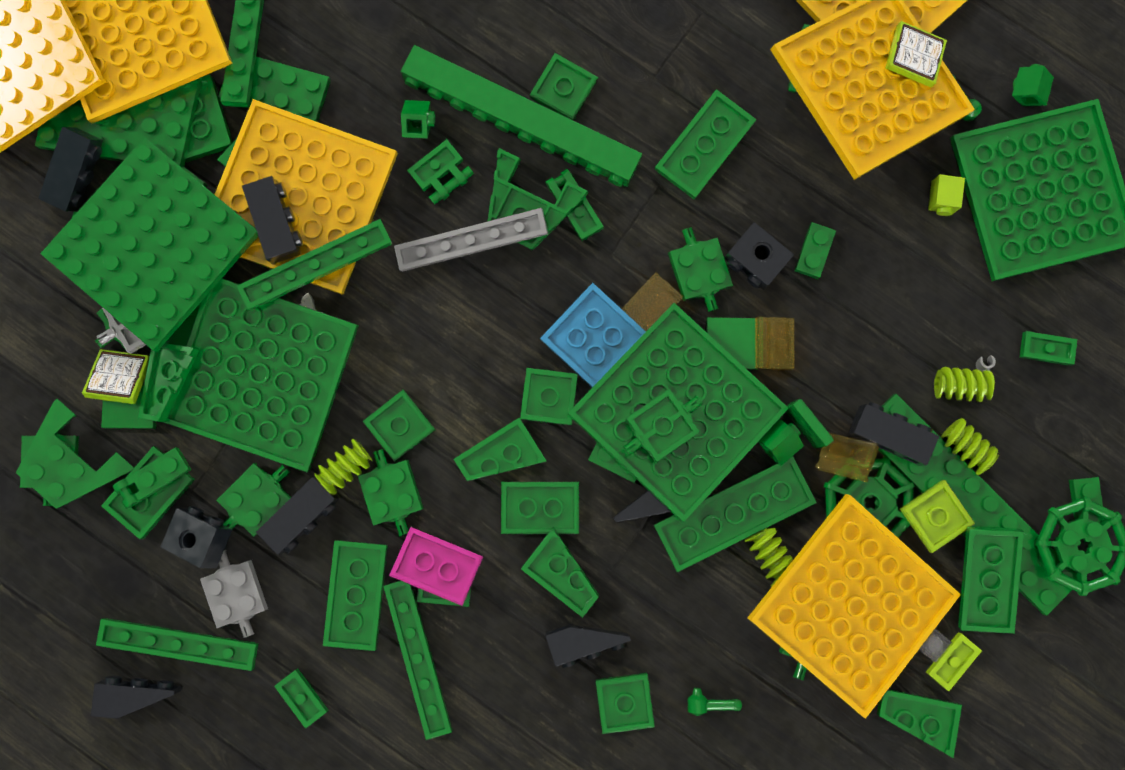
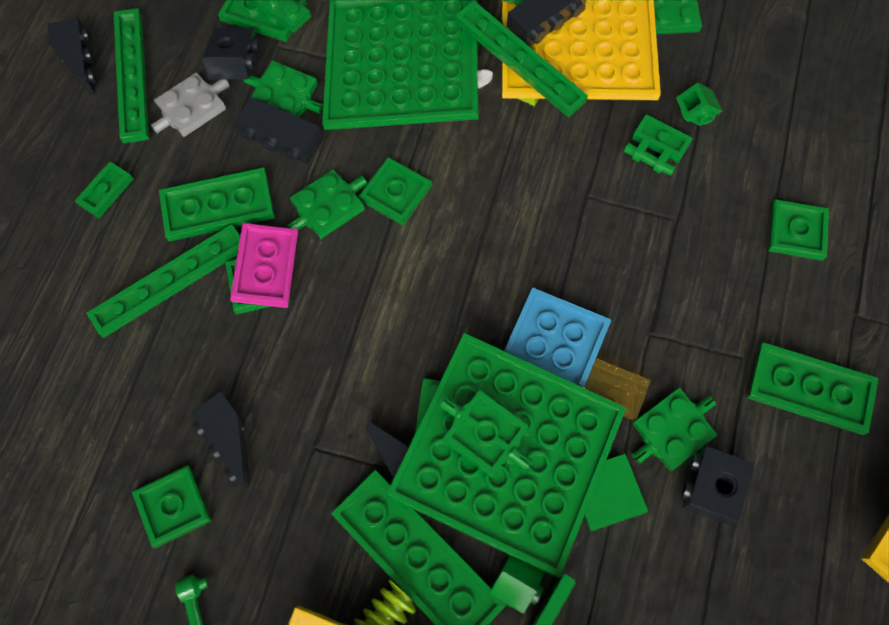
camera: 75 degrees right, 15 degrees down
lime piece [314,439,373,495] -> none
light grey plate [394,208,548,272] -> none
green brick [401,45,642,187] -> none
green wing [454,418,547,481] -> none
green wing [487,148,588,250] -> none
green tile [501,482,579,534] -> none
green plate [520,368,578,425] -> none
green wing [521,527,599,618] -> none
green plate [545,169,604,241] -> none
clear yellow plate [755,317,794,370] -> none
green plate [794,222,836,279] -> none

